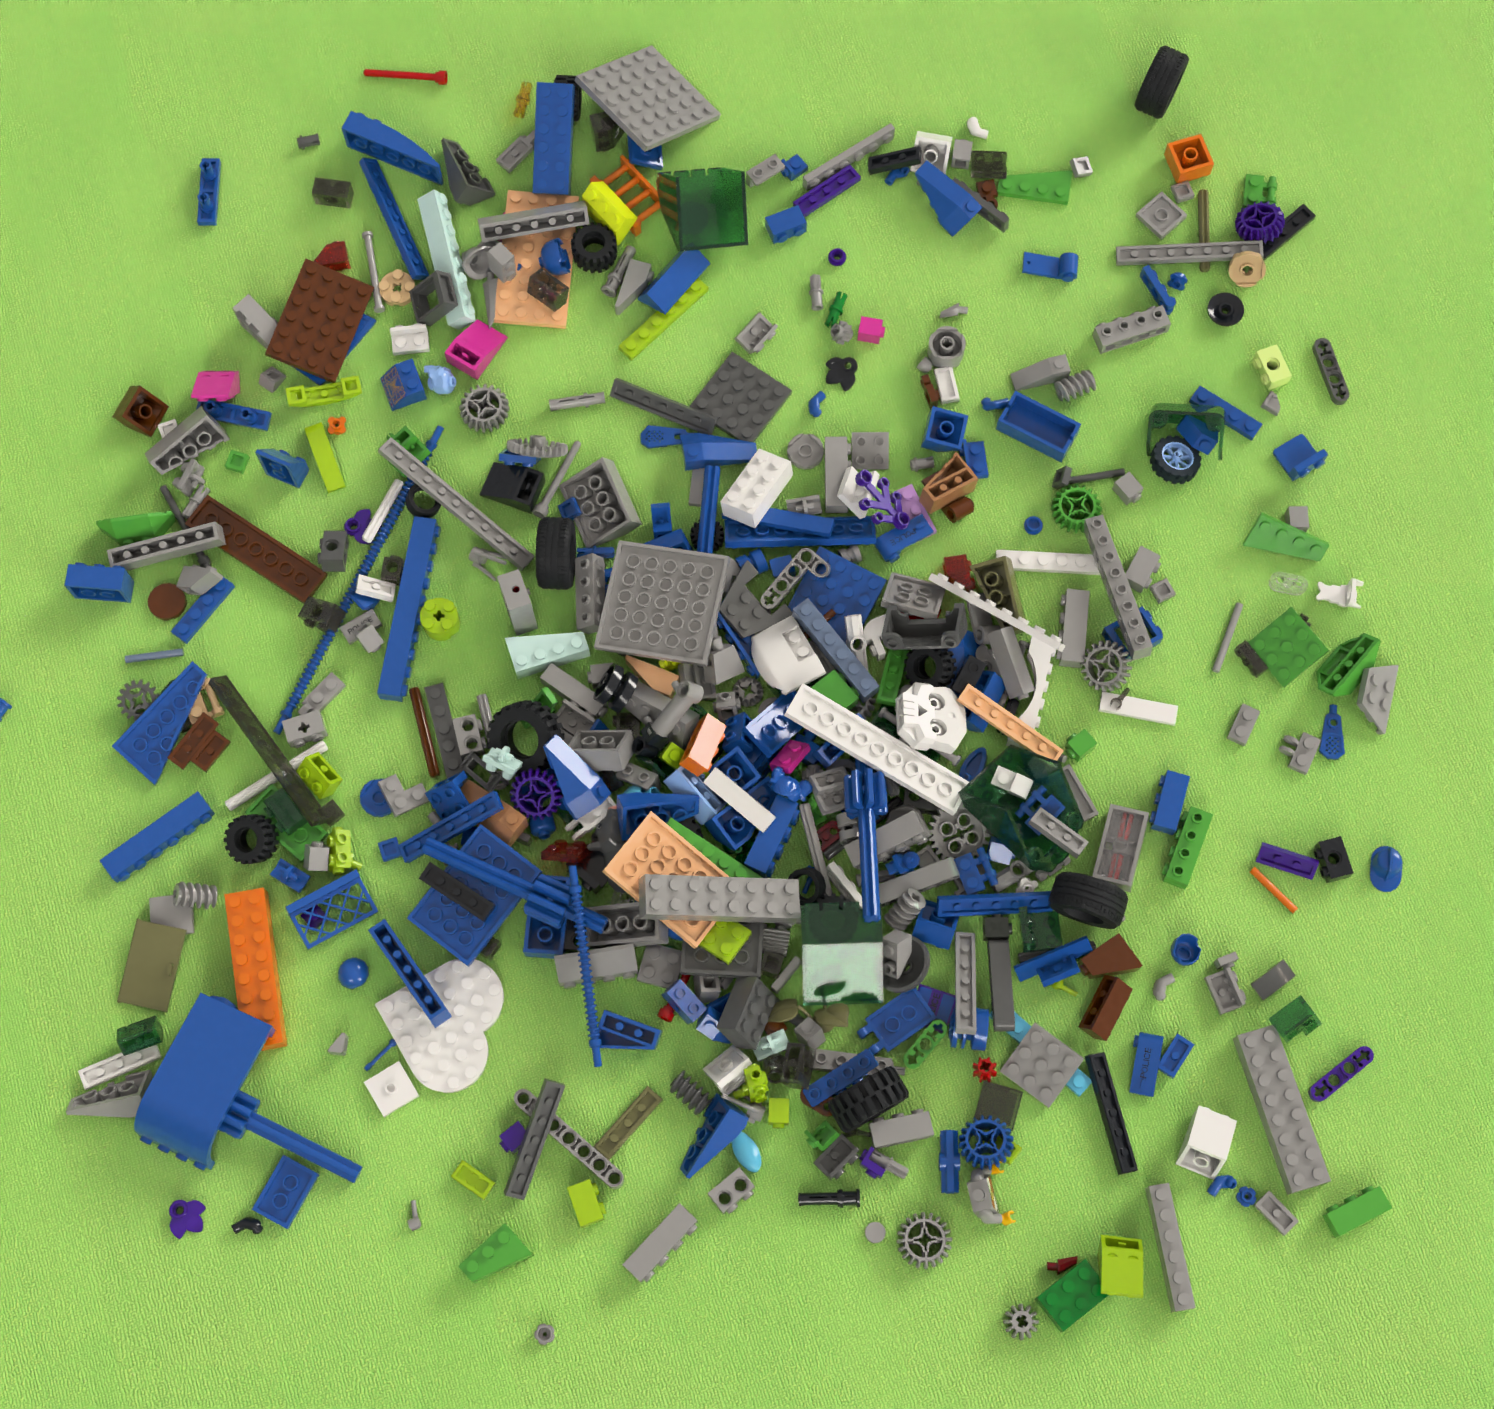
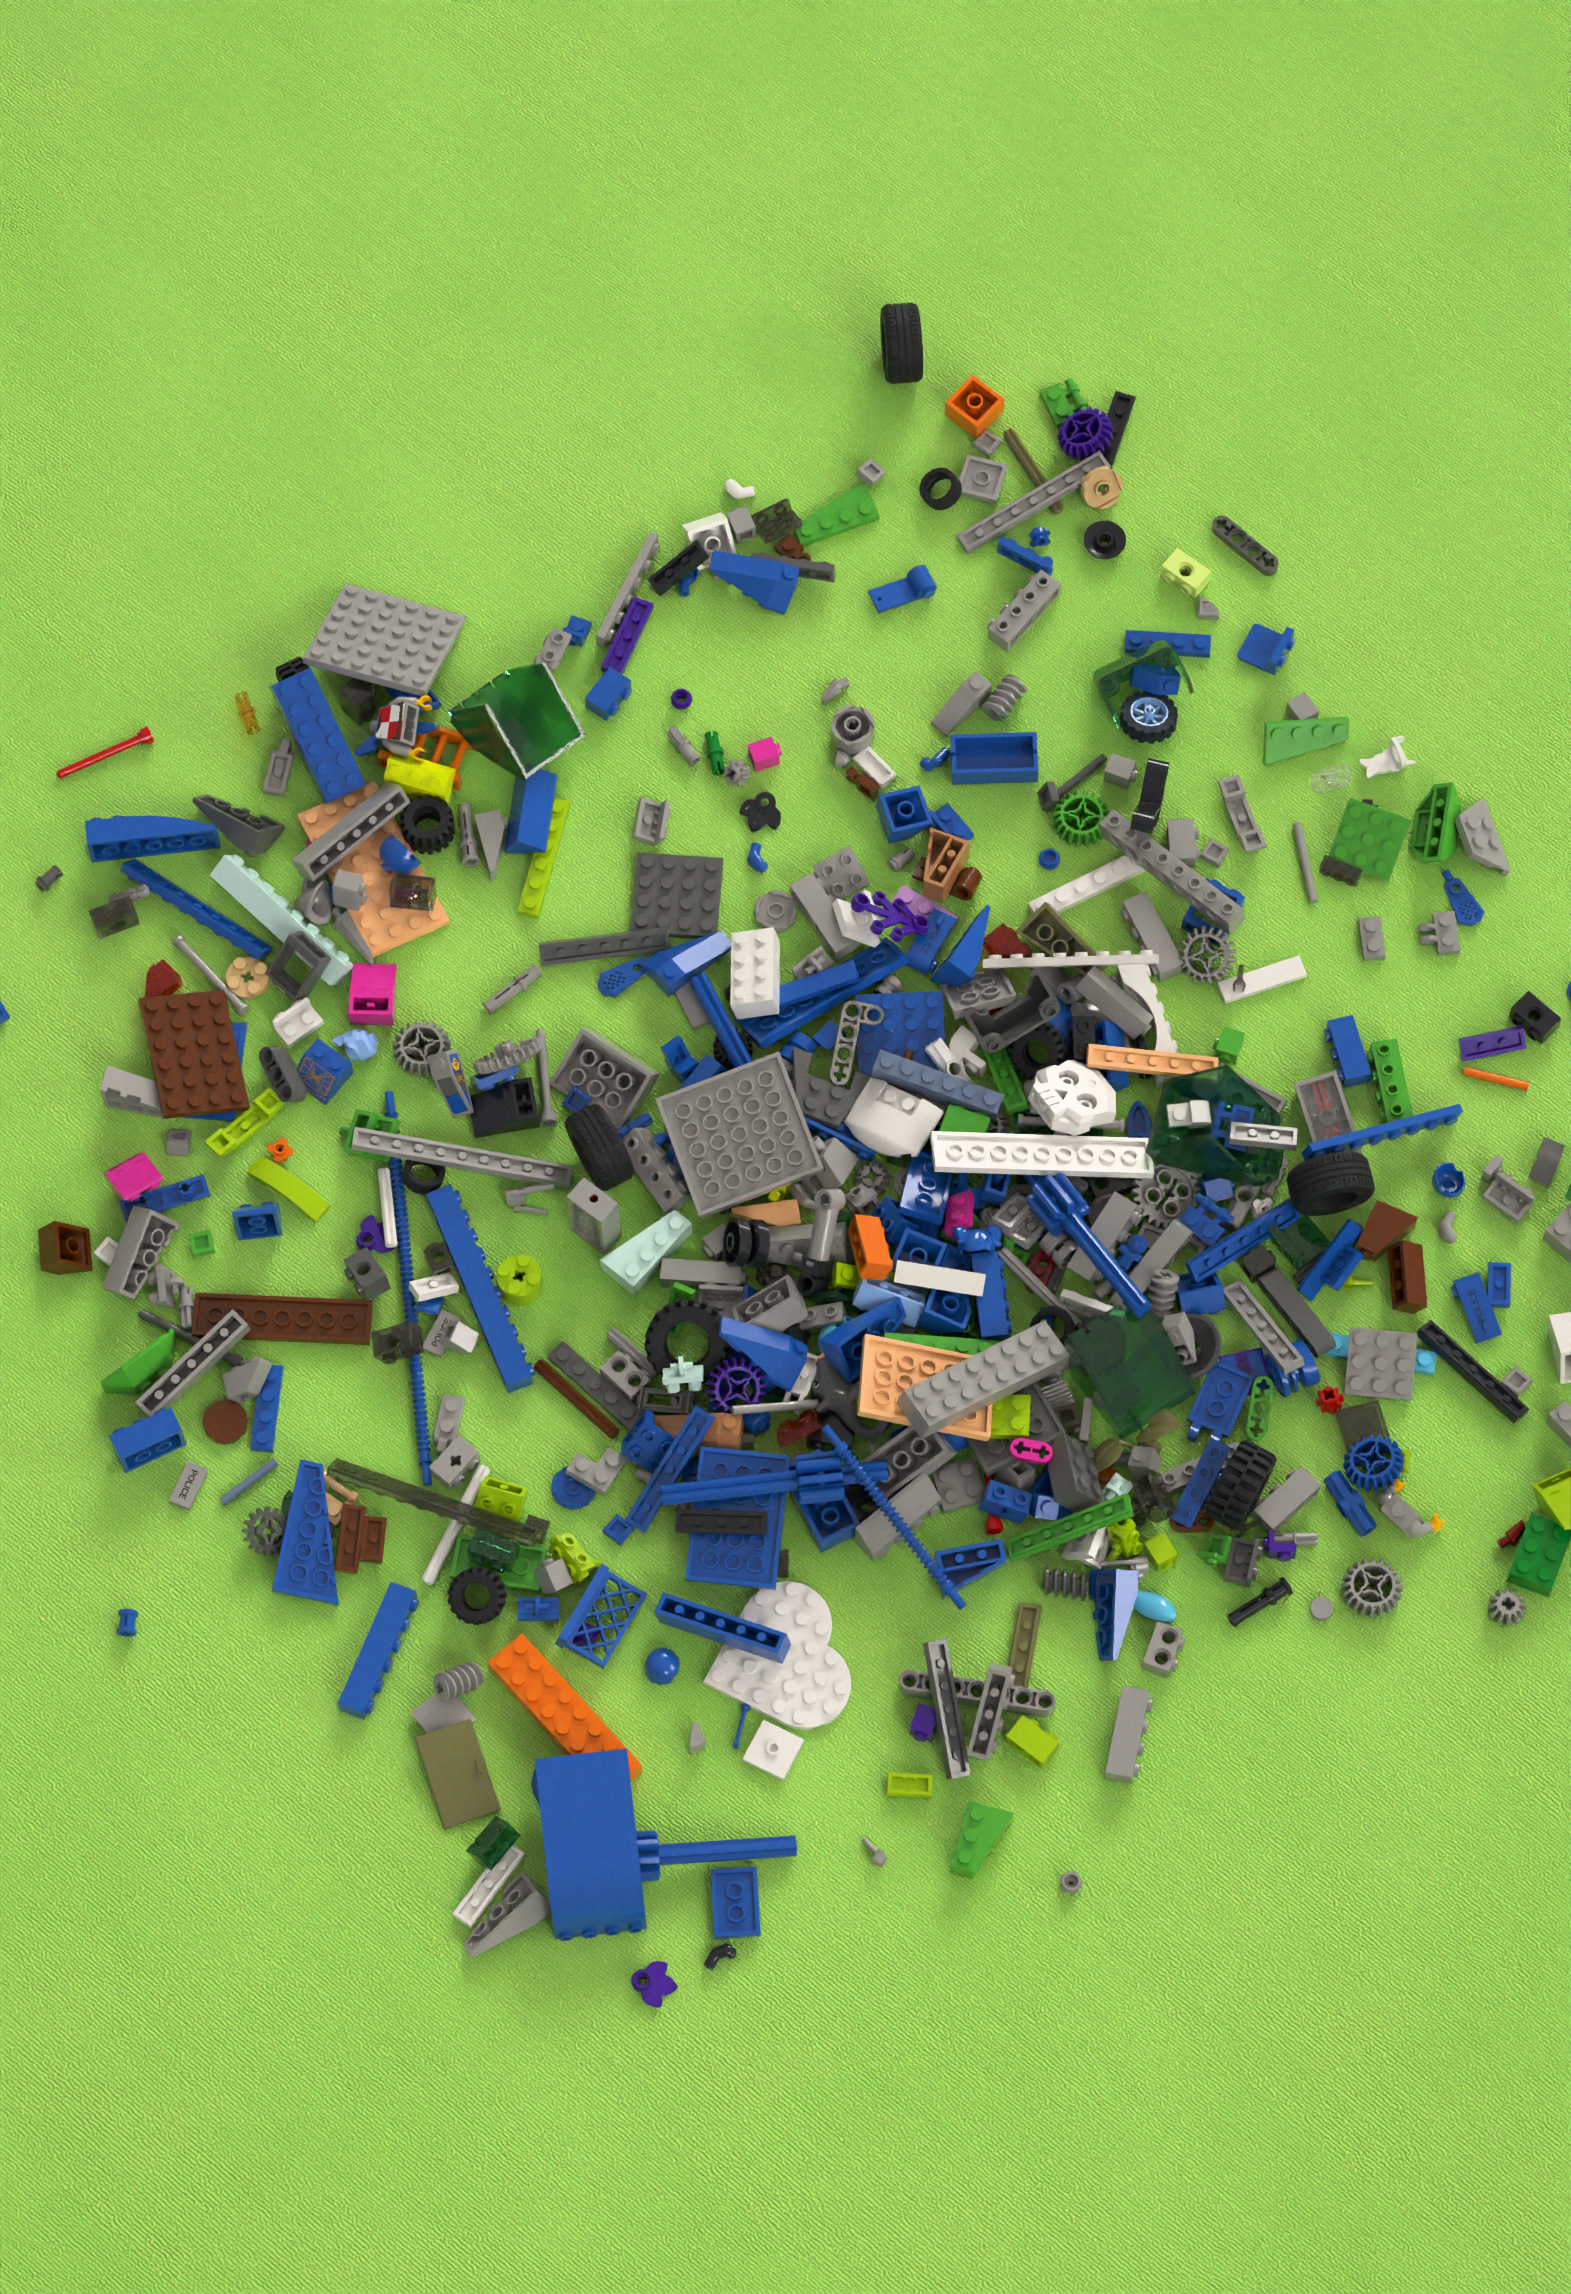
camera: 30 degrees left, 5 degrees down
none -> light grey axle [109,884,150,907]
none -> light grey tile [169,1461,209,1511]
none -> dark grey beam [259,1047,307,1102]
none -> blue slope [355,721,440,757]
none -> torso [370,695,432,762]
none -> slope [427,1049,474,1118]
none -> light grey bar [731,1399,819,1415]
none -> black tyre [919,467,962,510]
none -> blue wedge [930,905,990,987]
none -> light grey brick [966,1662,1015,1761]
none -> bright green tile [1005,1493,1134,1563]
none -> dark pink beam [1010,1438,1053,1465]
none -> black beam [1130,758,1170,834]
none -> light grey slope [1218,775,1267,853]
none -> blue plate [1301,1104,1463,1161]
none -> light grey tile [1501,1366,1533,1398]

